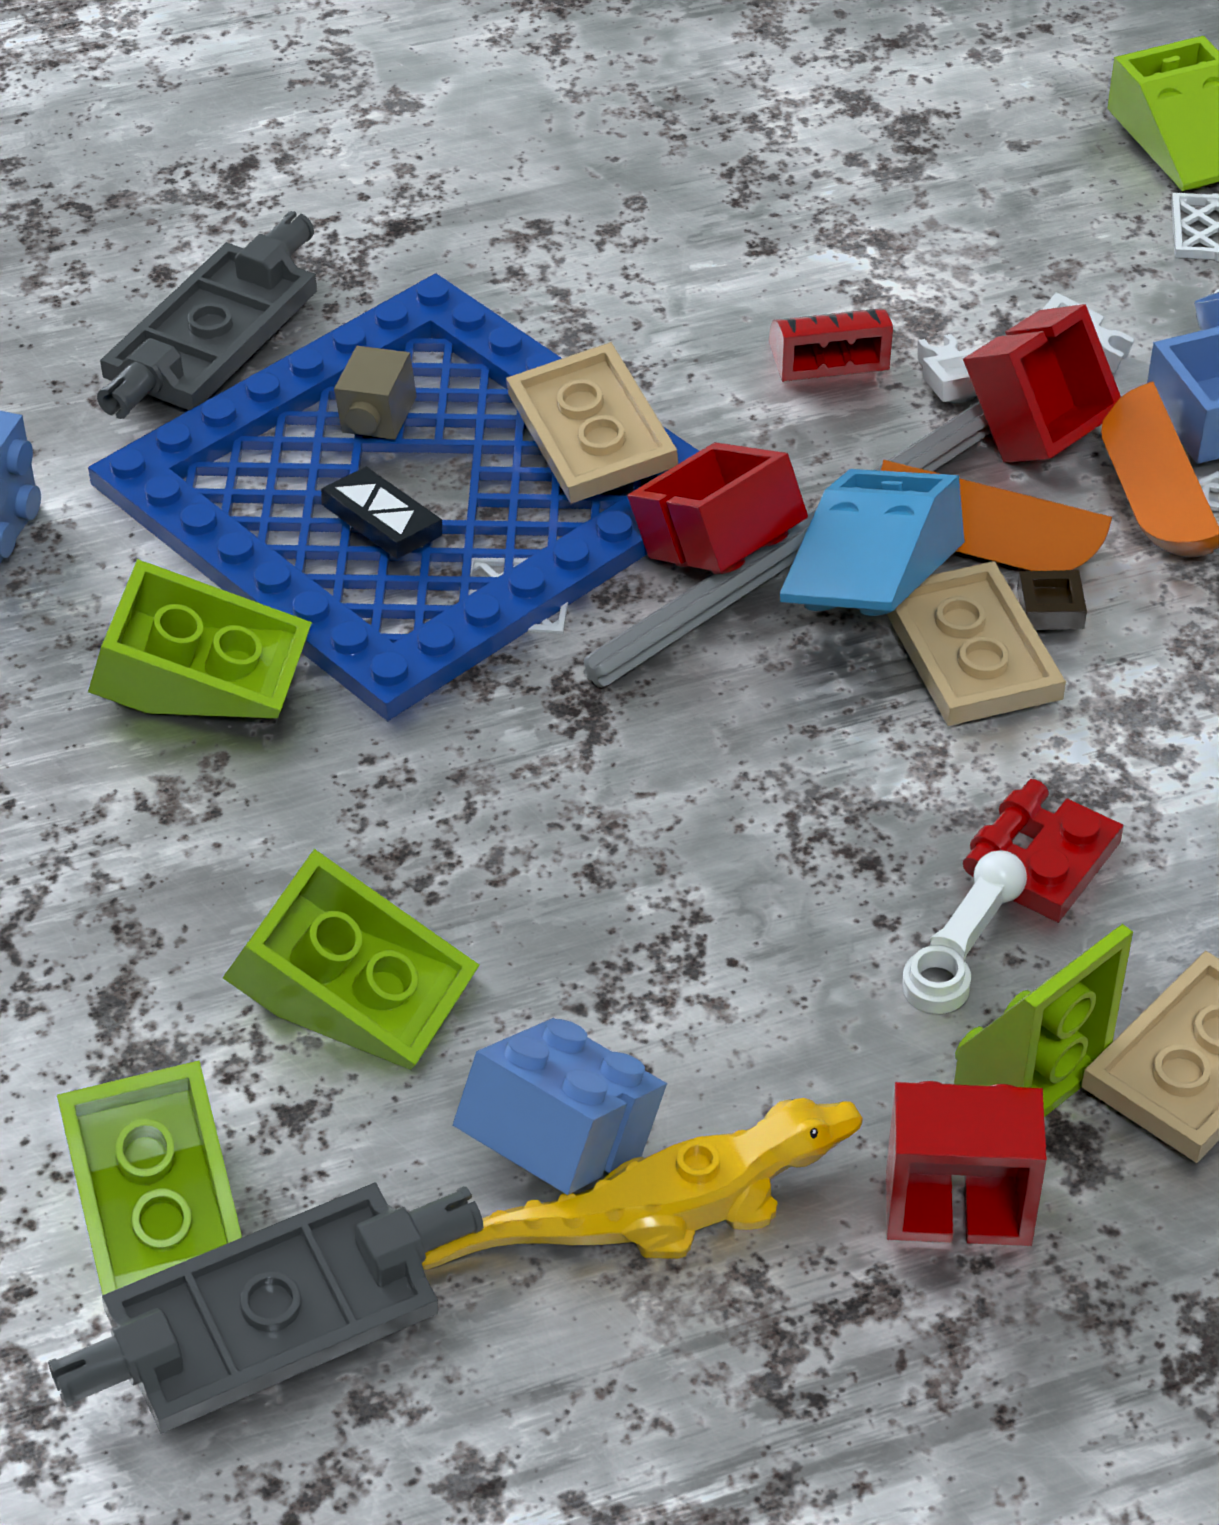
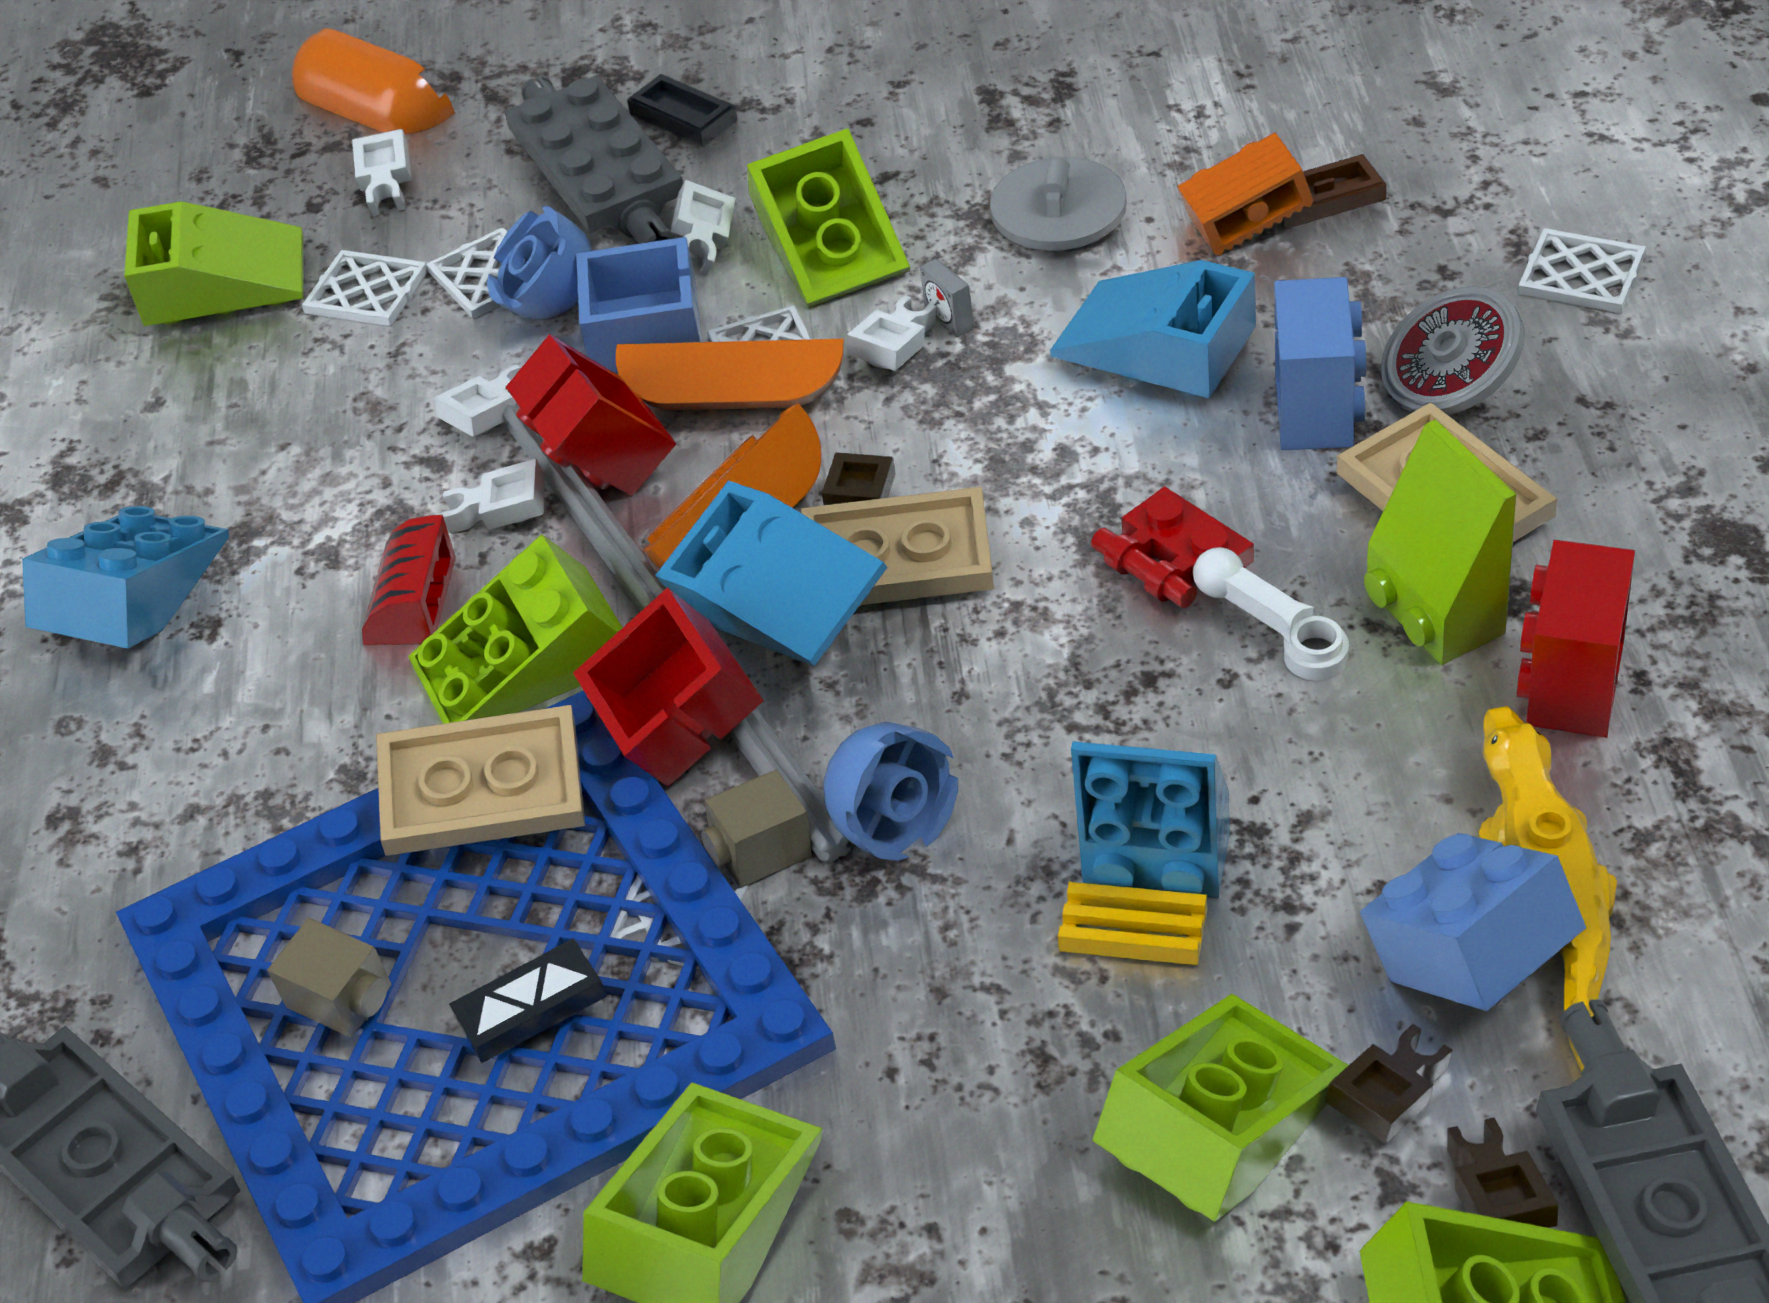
camera: 70 degrees left, 0 degrees up
none -> dark azure slope [22,506,229,649]
none -> lime slope [408,534,623,724]
none -> dark tan brick [701,769,812,888]
none -> medium blue cylinder [823,721,958,861]
none -> yellow tile [1058,882,1207,965]
none -> dark azure slope [1071,741,1230,898]
none -> dark brown plate [1325,1024,1453,1144]
none -> dark brown plate [1447,1117,1559,1228]

